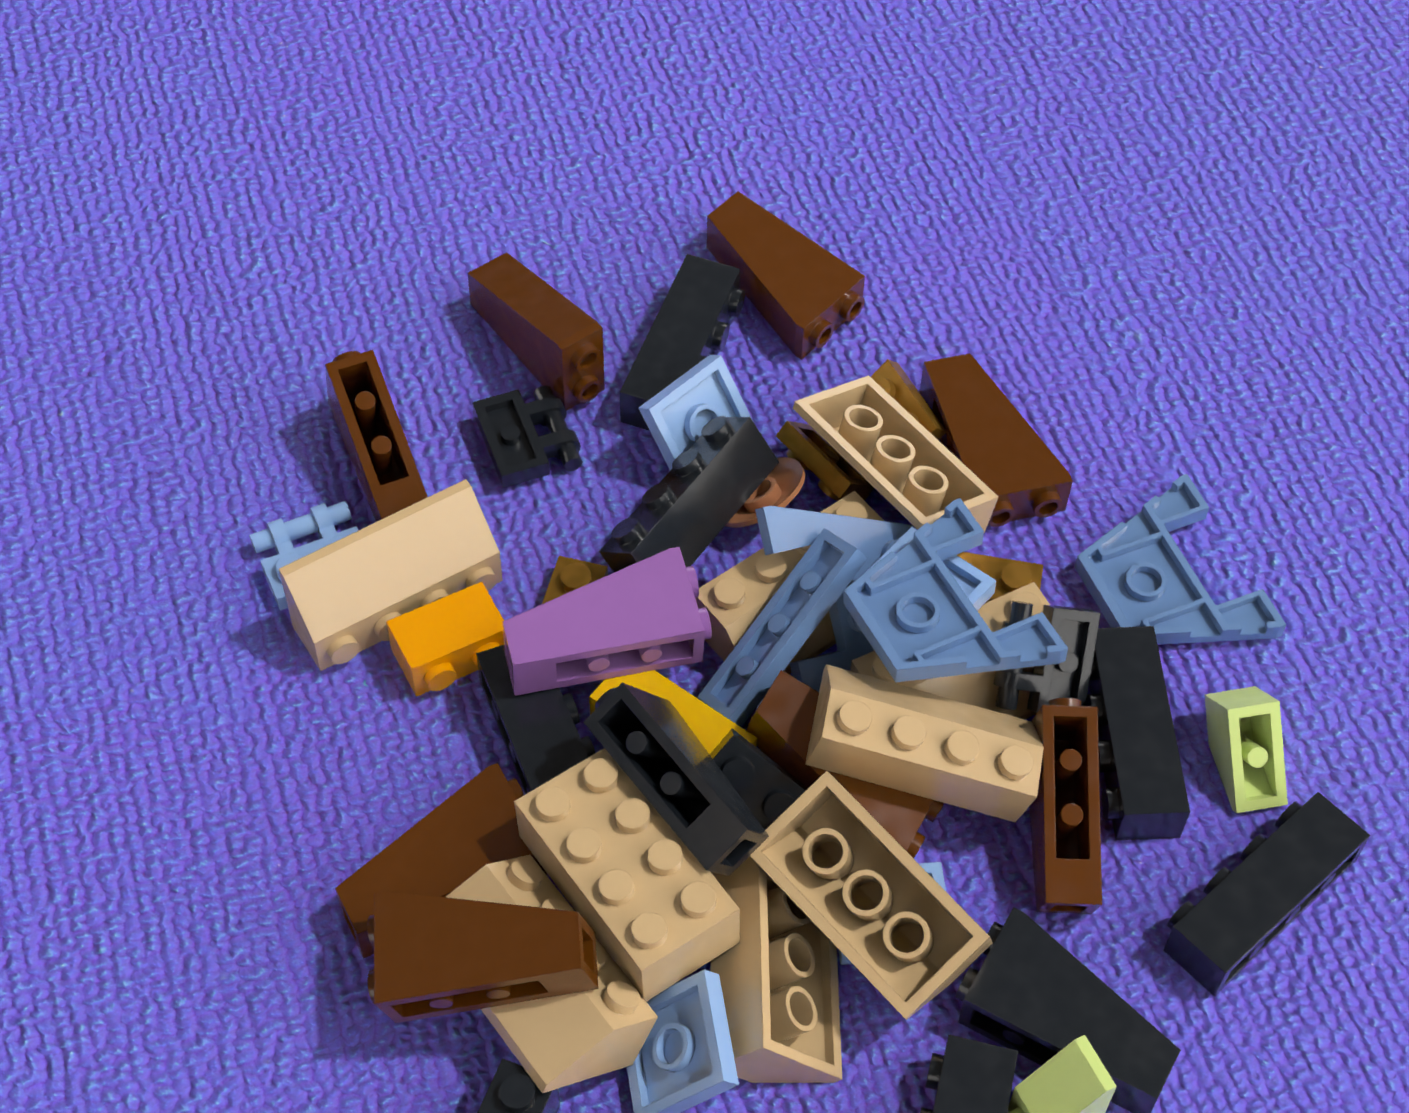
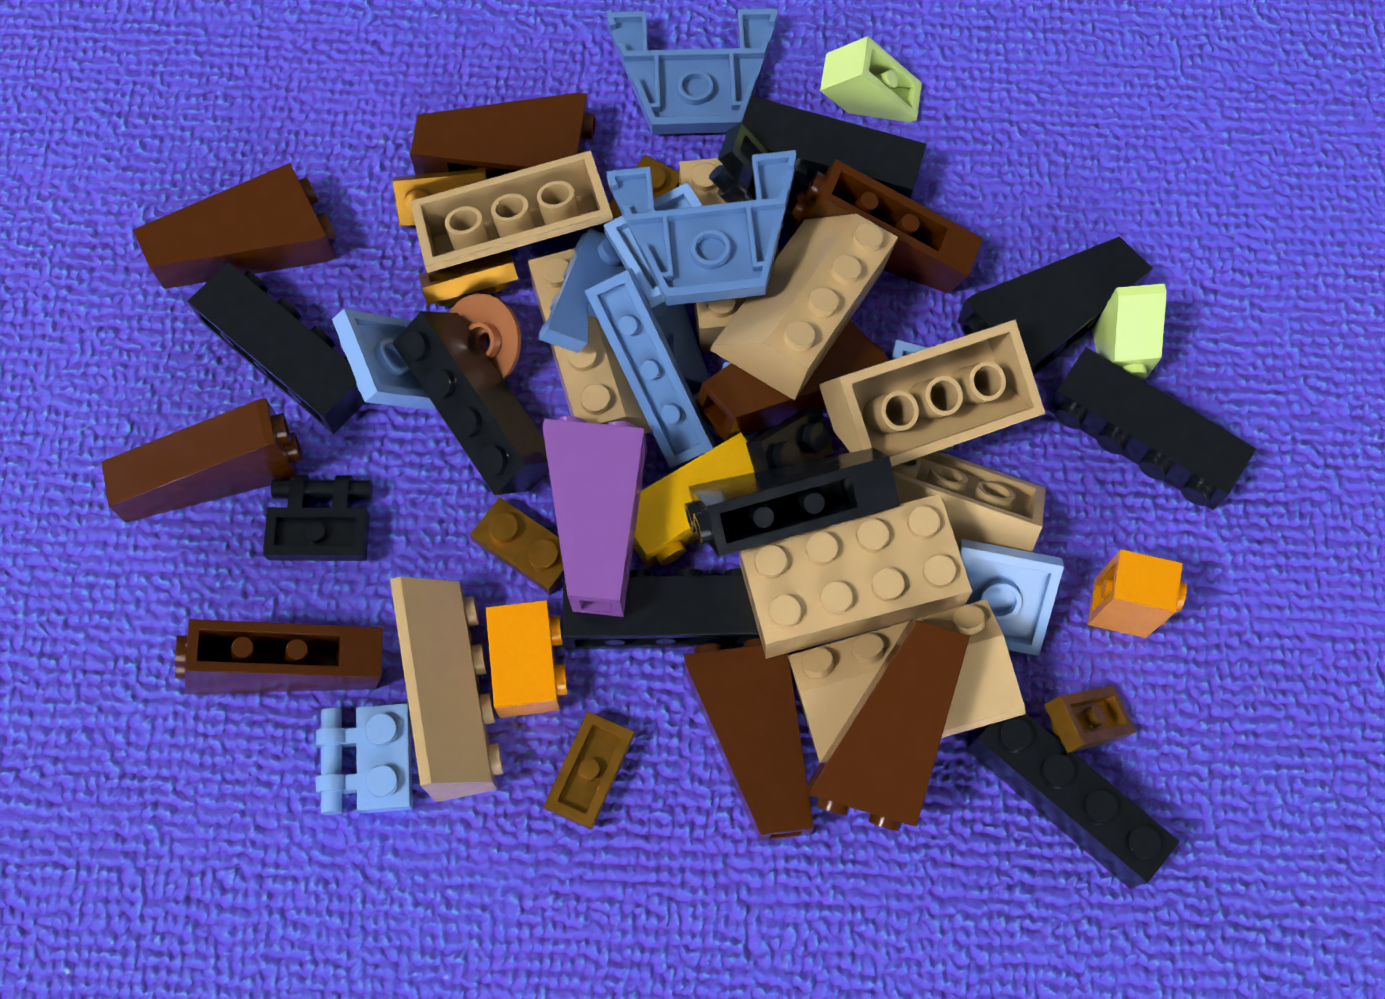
camera: 70 degrees left, 15 degrees up
black brick [1163,792,1370,997] -> none
none -> pearl gold plate [543,711,635,830]

